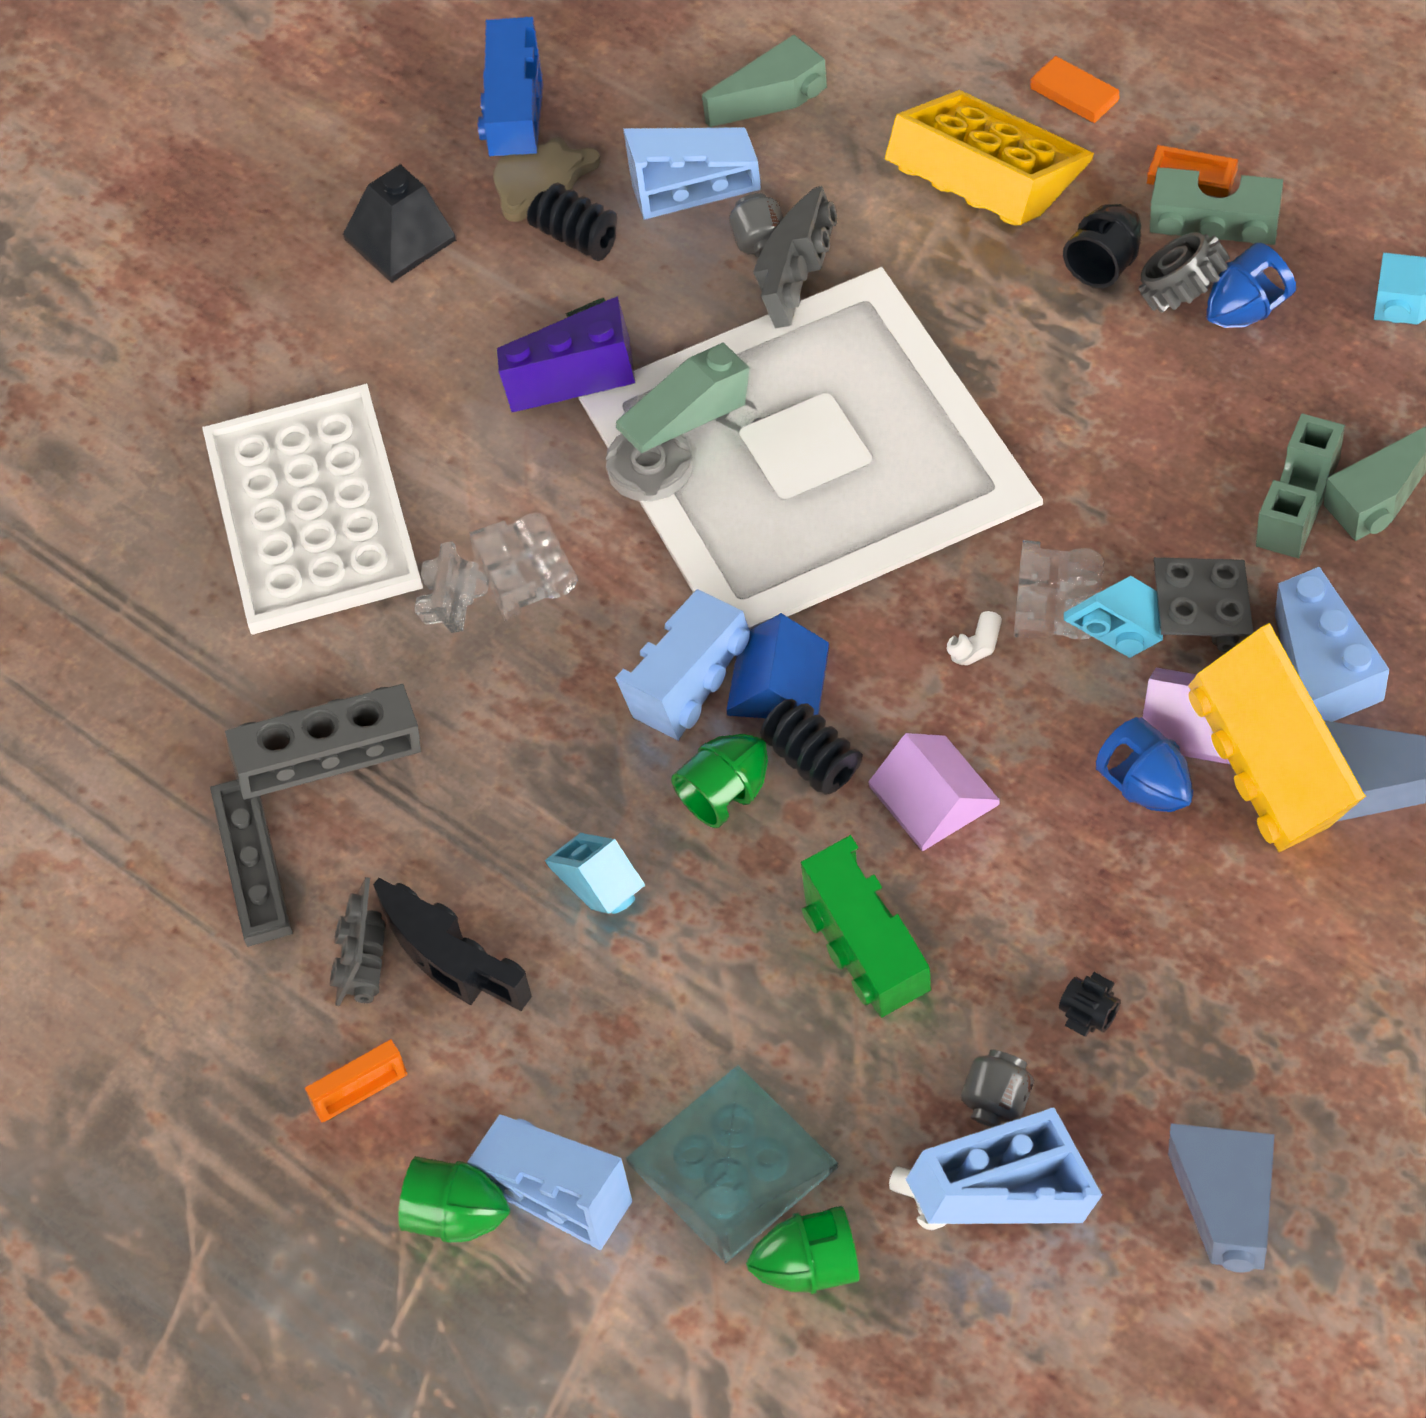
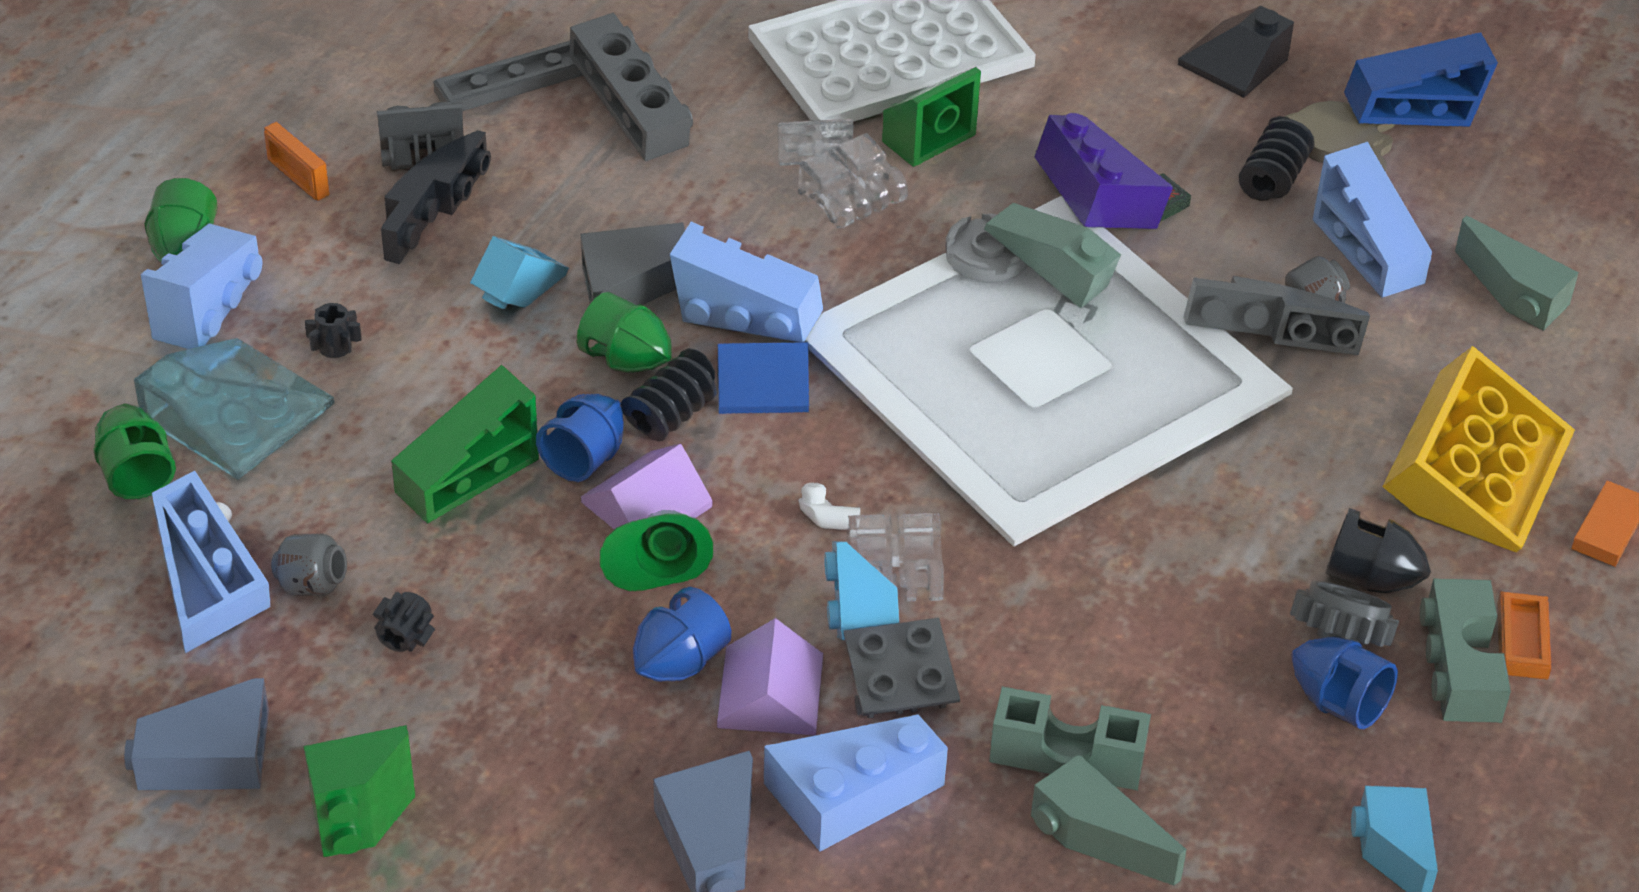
camera: 70 degrees right, 10 degrees down
yellow slope [1188,623,1366,852] -> none
none -> green slope [303,725,415,857]
none -> black gear [305,303,362,358]
none -> blue helmet [536,394,624,482]
none -> dark grey slope [580,222,685,305]
none -> green piece [599,510,714,591]
none -> green slope [882,67,981,167]

